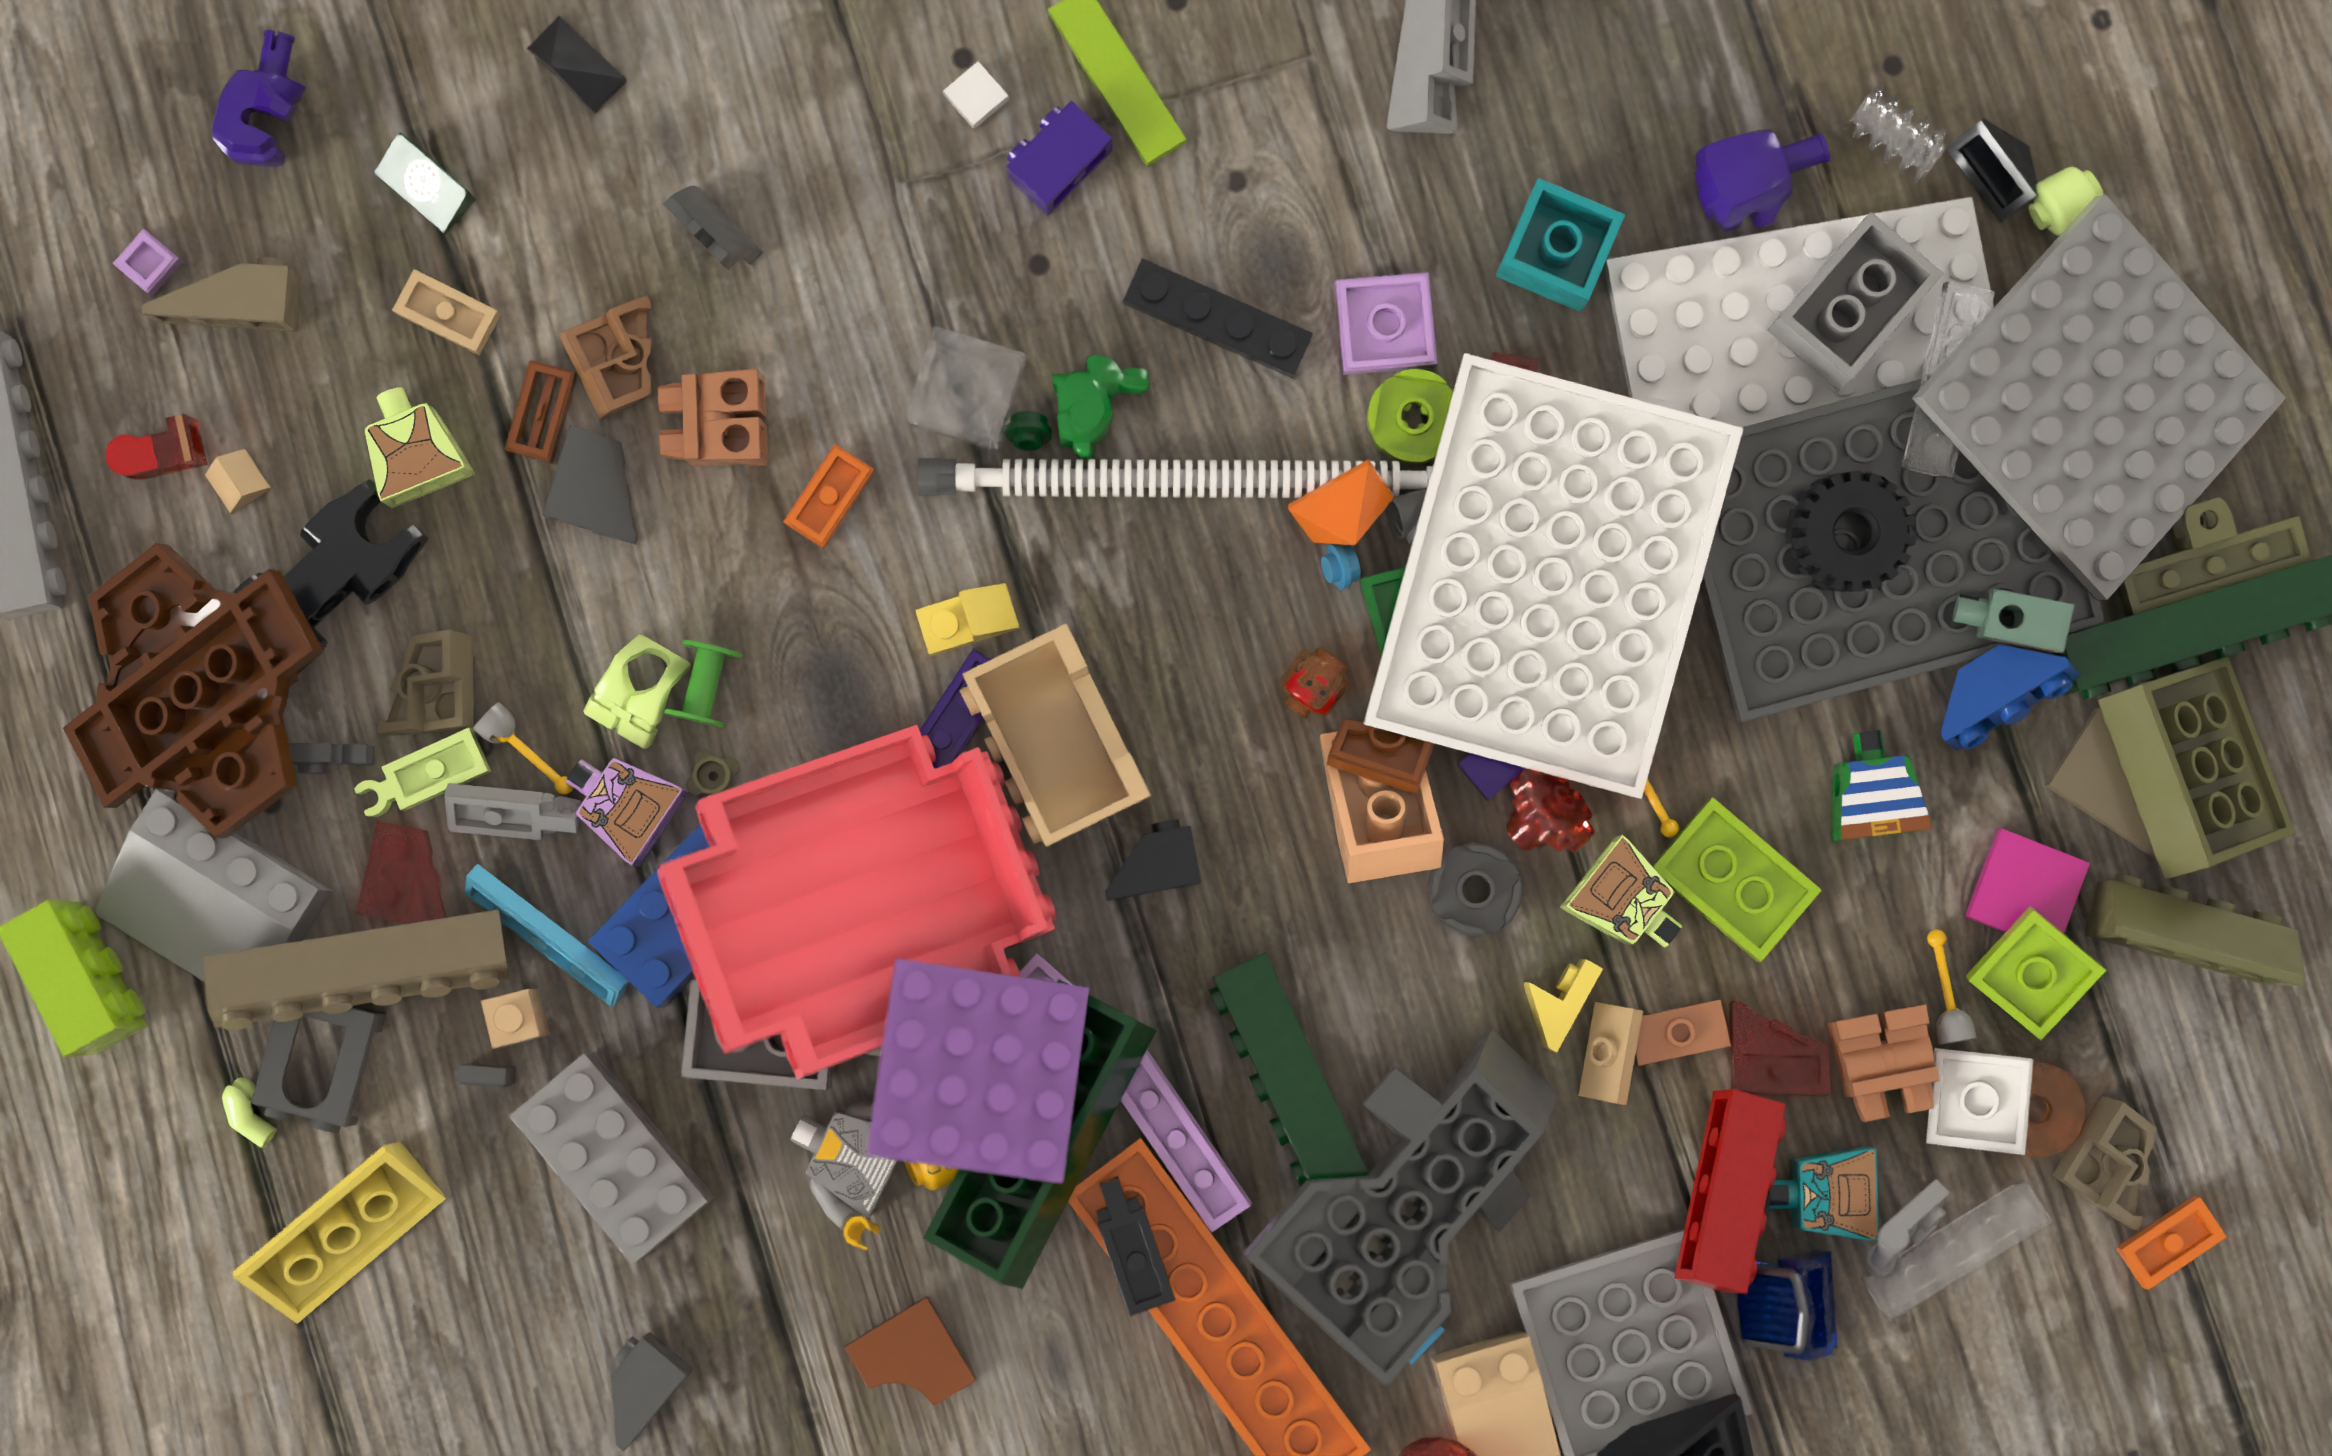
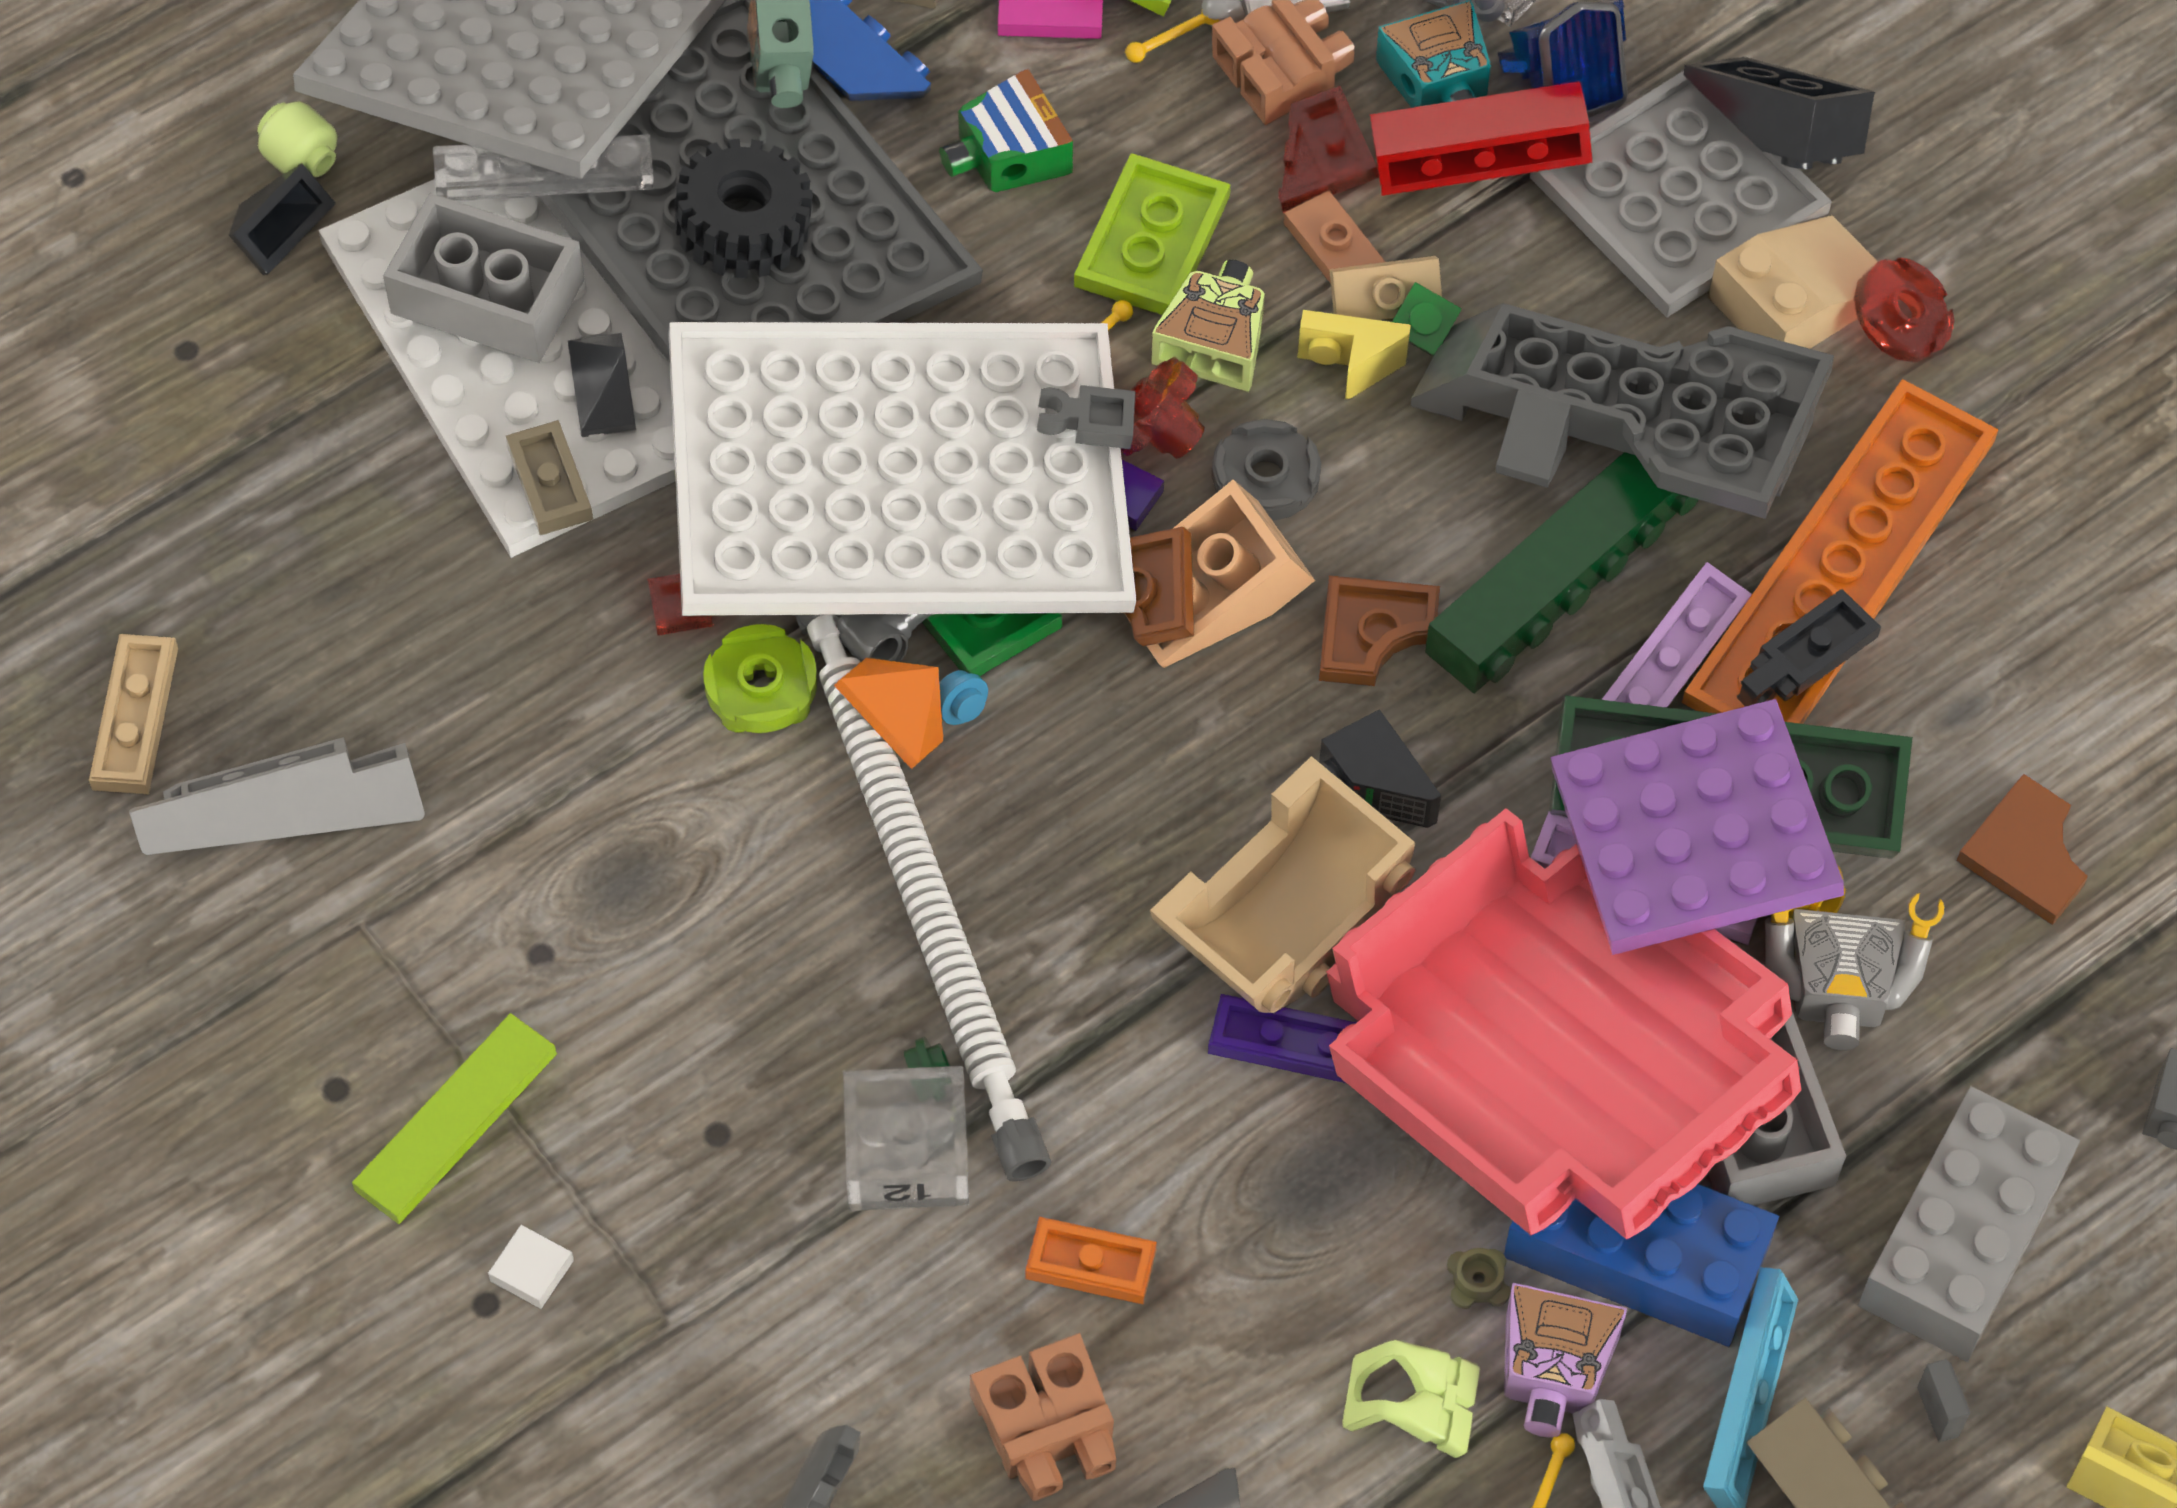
camera: 105 degrees left, 25 degrees down
tan brick [481,988,550,1049] -> none
bright green piece [664,639,743,728] -> none
light yellow slope [915,583,1020,657] -> none
dark purple brick [1006,100,1112,216] -> none
green animal [1052,354,1150,459] -> none
black plate [1123,258,1313,379] -> none
clear orange head [1280,646,1350,719] -> none
lavender tile [1335,272,1437,375] -> none
teal brick [1495,178,1625,312] -> none
dark purple piece [1694,129,1830,231] -> none
clear piece [1843,84,1949,184] -> none
none -> dark tan plate [506,420,593,536]
none -> black slope [567,333,636,437]
none -> dark grey plate [1037,385,1135,449]
none -> dark orange tile [1319,575,1440,686]
none -> green plate [1392,282,1462,356]

